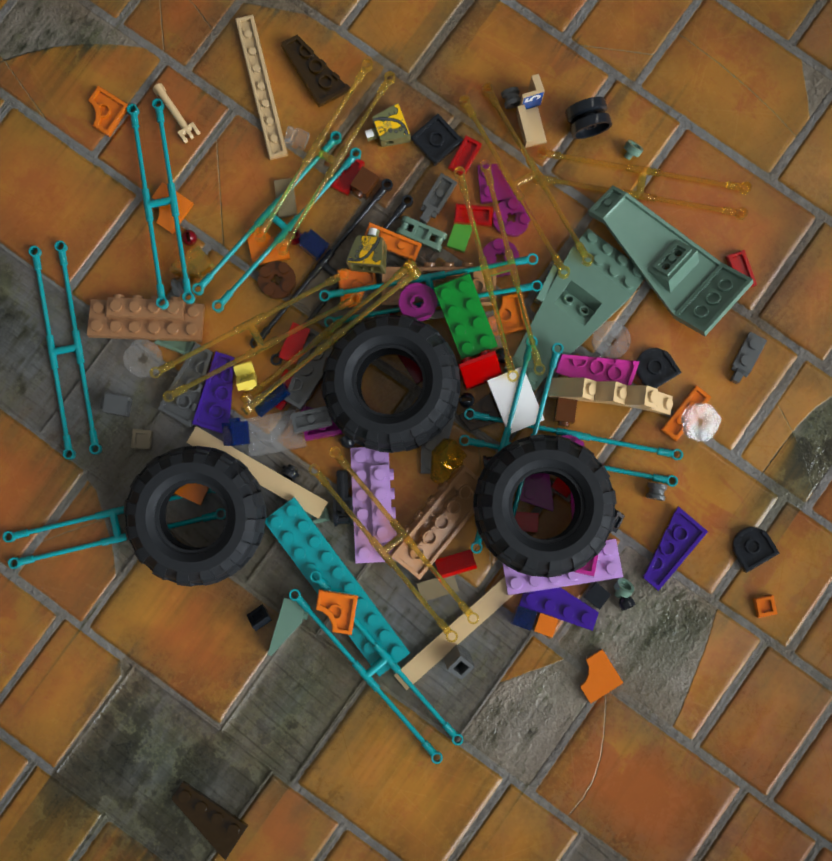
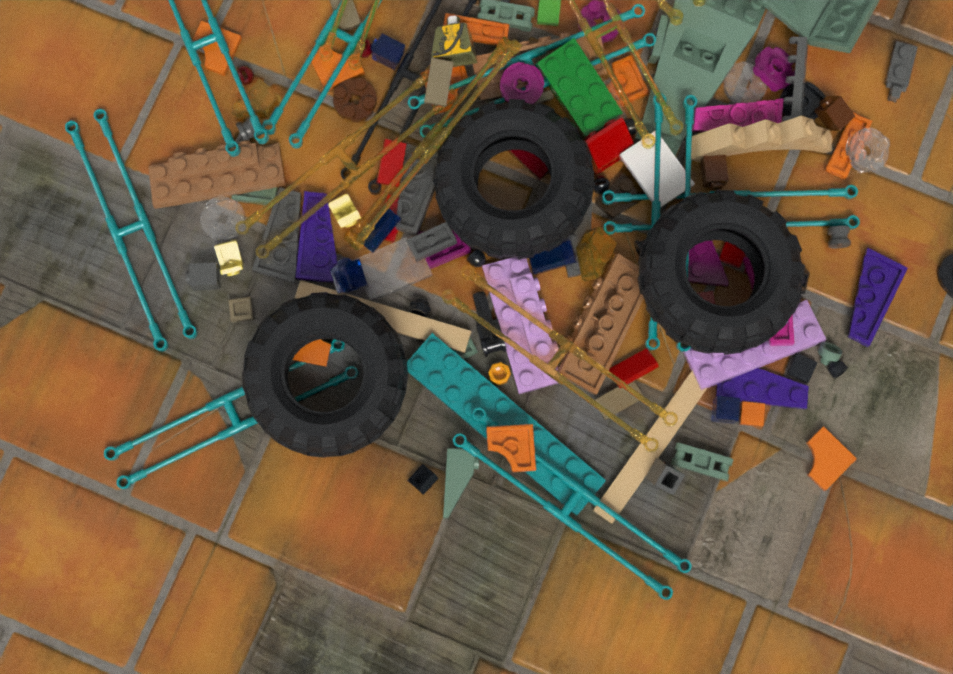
camera: 15 degrees left, 5 degrees down
none -> light yellow bracket [214,239,244,276]
none -> dark tan tile [424,58,454,107]
none -> light orange tile [488,362,511,386]
none -> clear blue tile [529,240,577,275]
none -> sand green plate [670,443,734,482]
none -> magenta plate [753,47,795,92]
none -> dark grey hinge [782,37,808,122]
none -> reddish brown brick [814,96,855,131]

